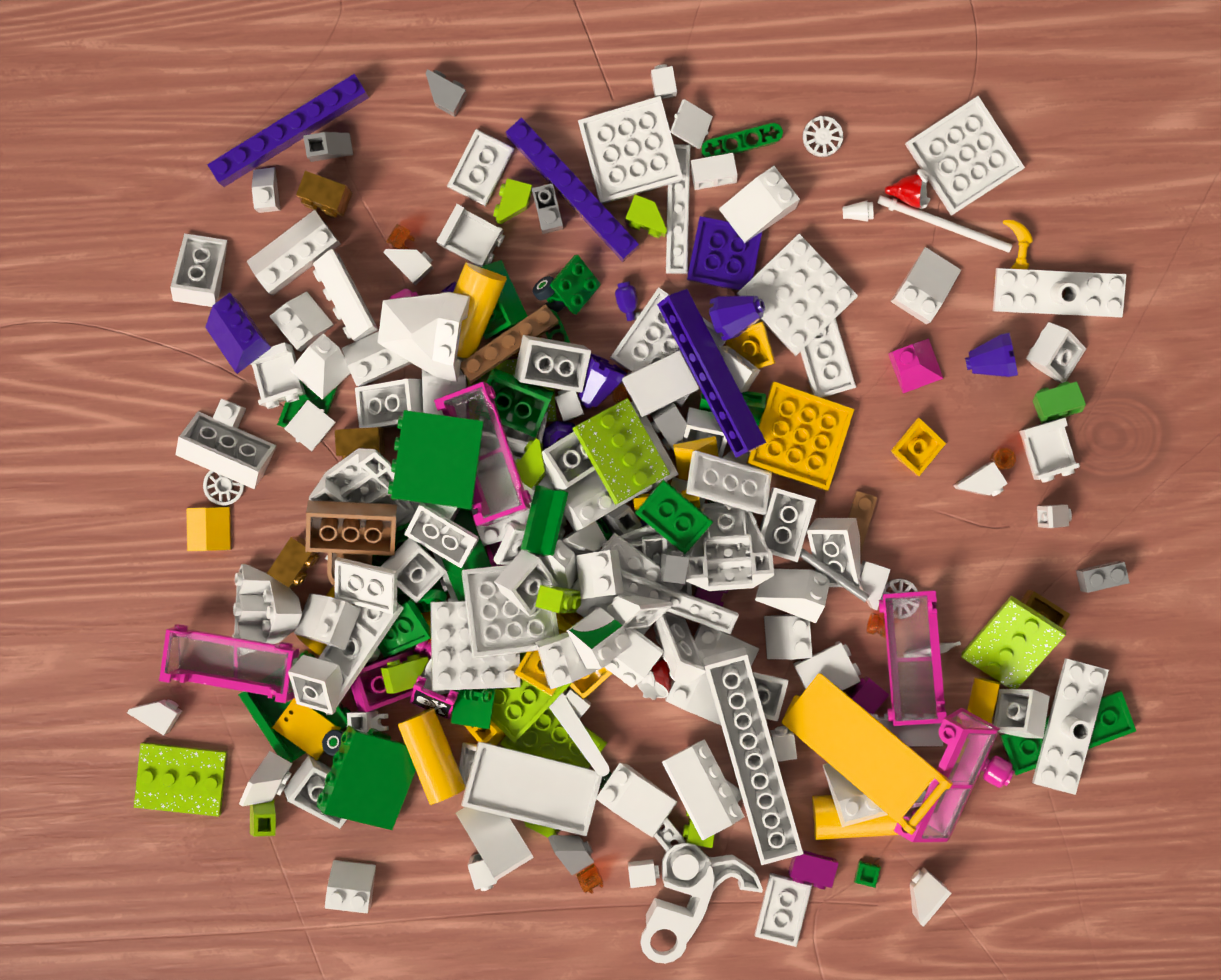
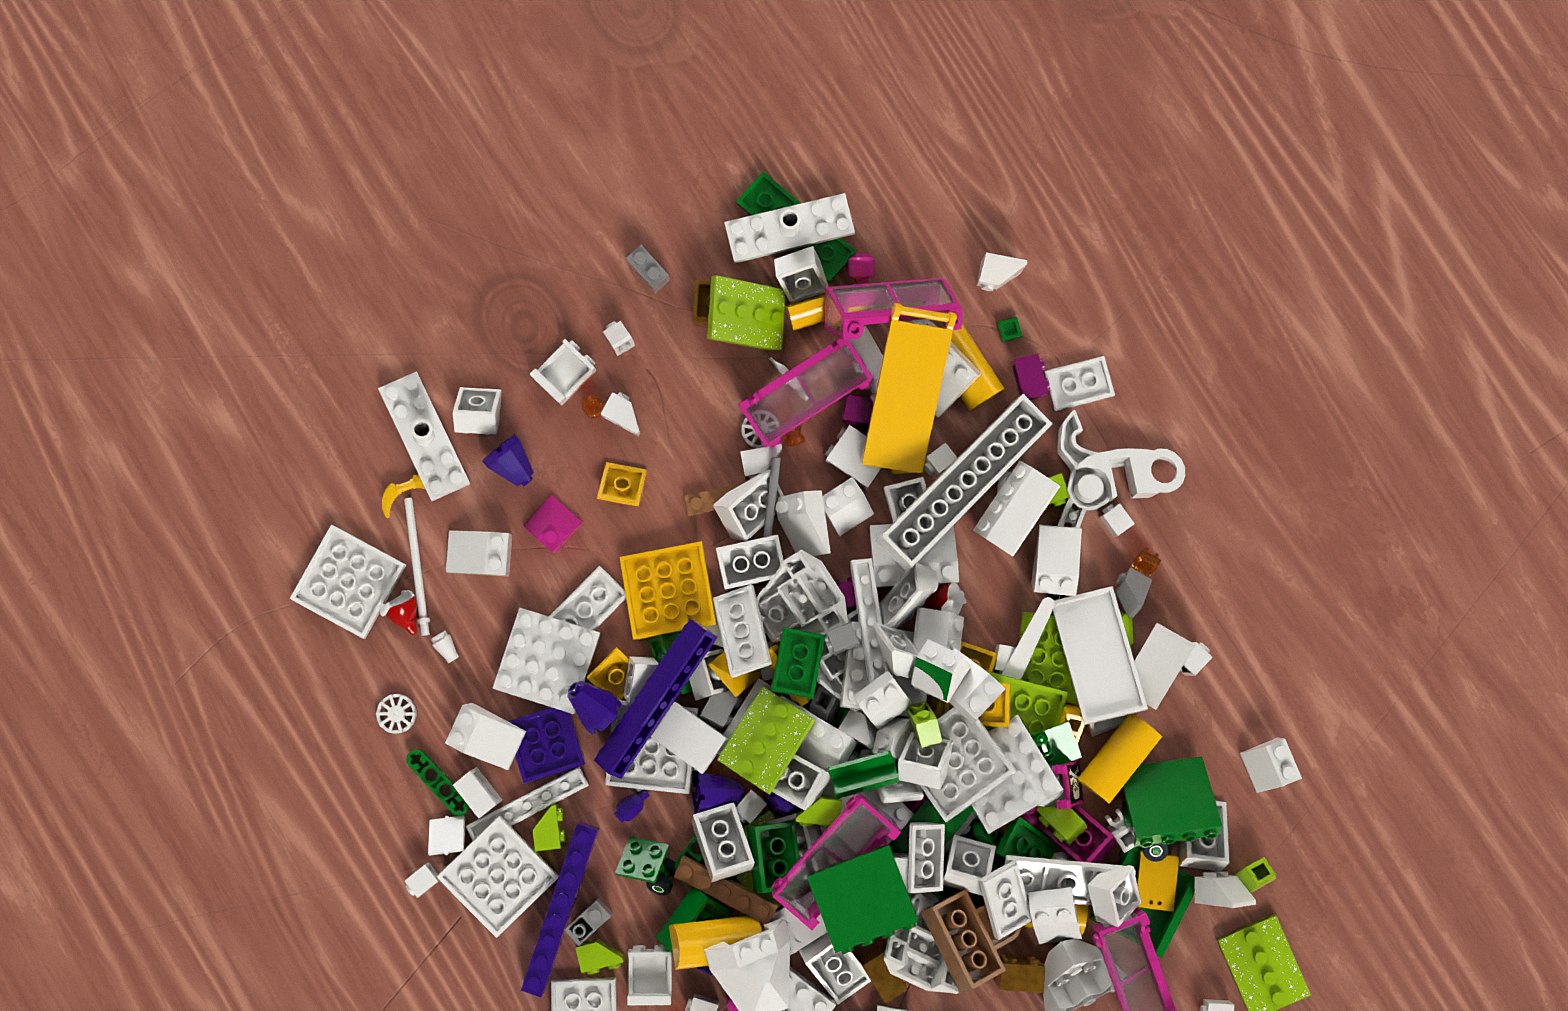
camera: 125 degrees left, 5 degrees down
bright green brick [1033,382,1086,424] -> none

